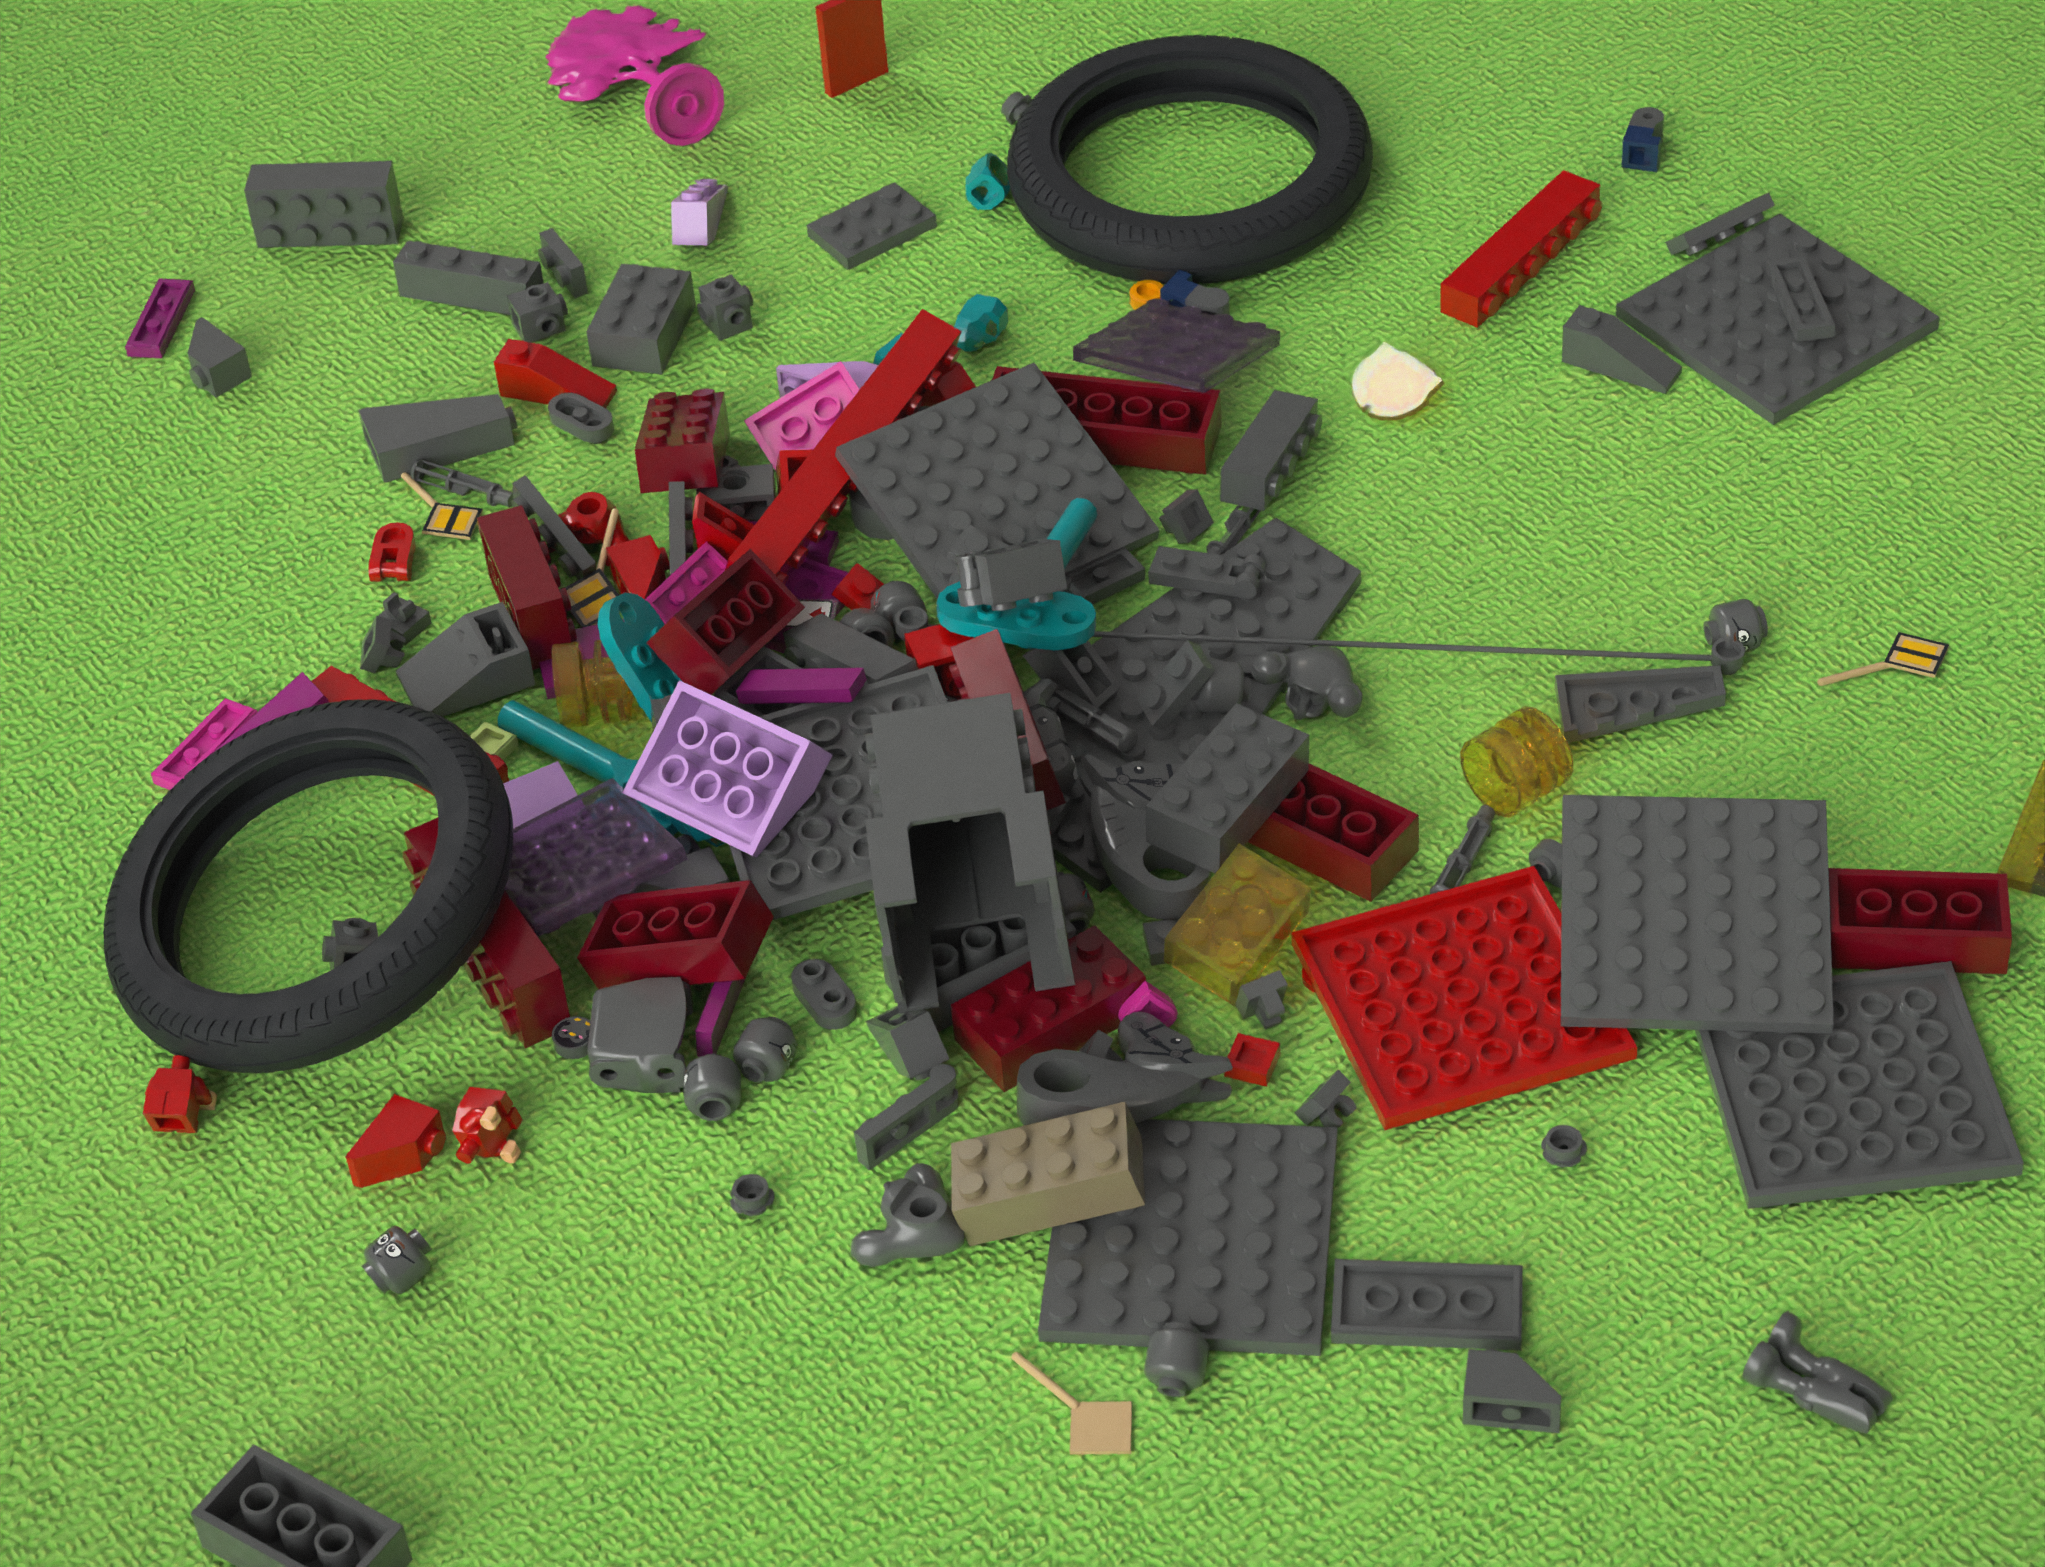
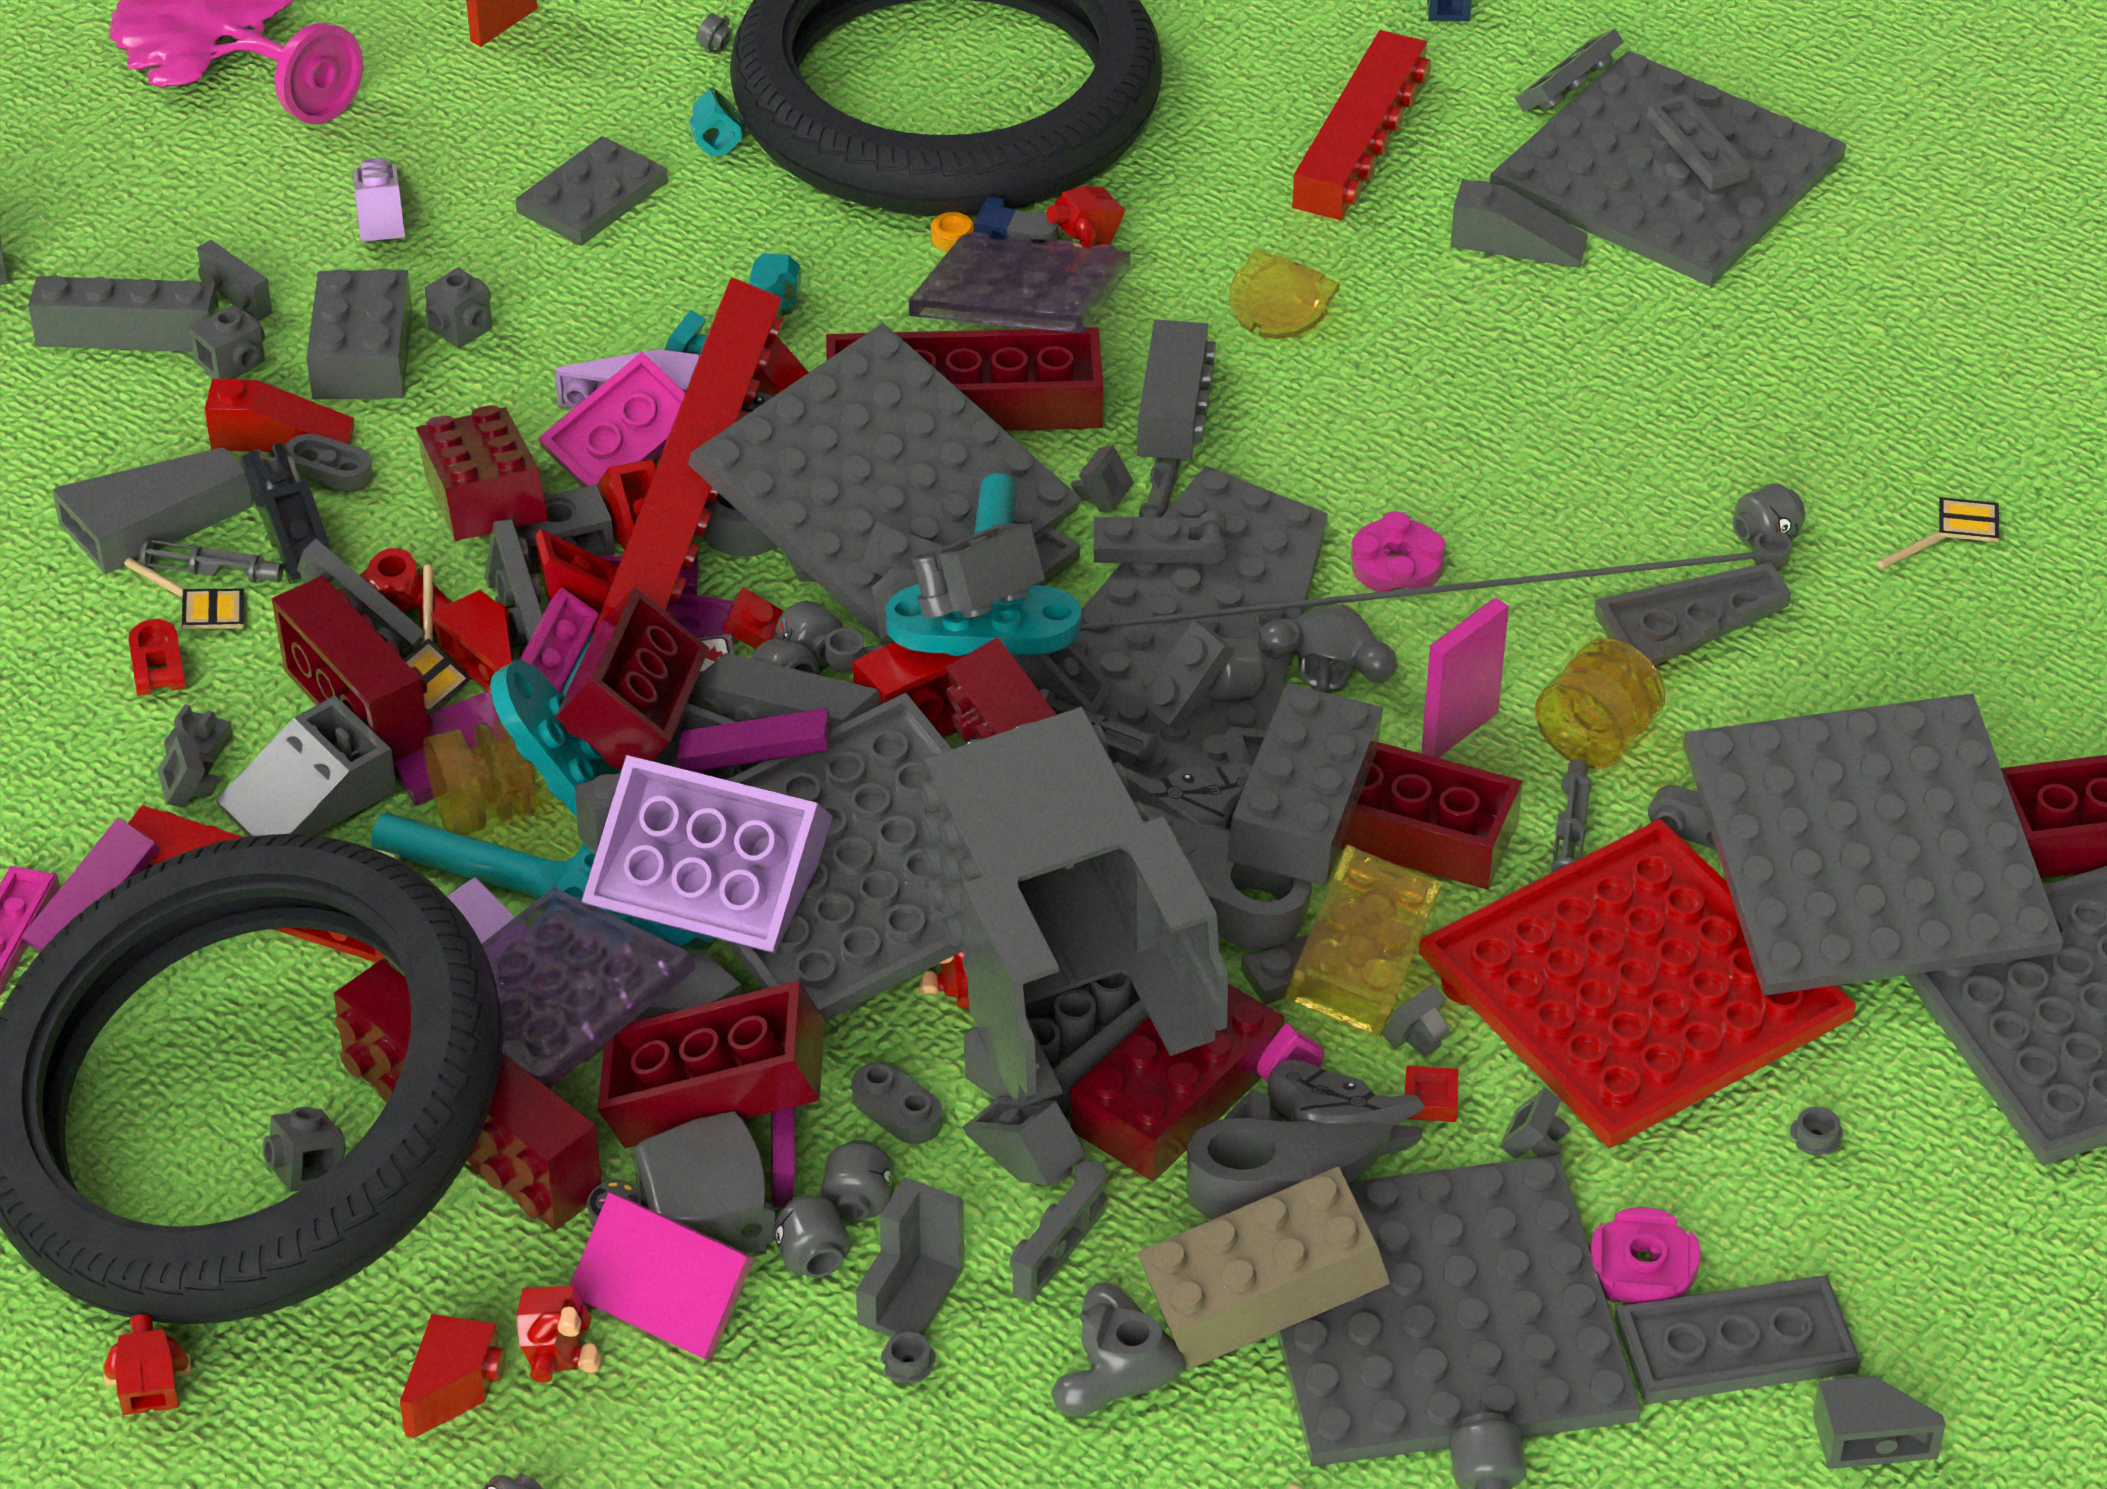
camera: 20 degrees left, 0 degrees up
none -> black plate [240,443,332,584]
none -> dark pink tile [569,1192,754,1360]
none -> dark grey panel [856,1177,964,1337]
none -> red piece [1046,186,1126,261]
none -> dark pink plate [1350,511,1445,592]
none -> dark pink tile [1421,598,1509,758]
none -> dark pink plate [1590,1207,1701,1304]

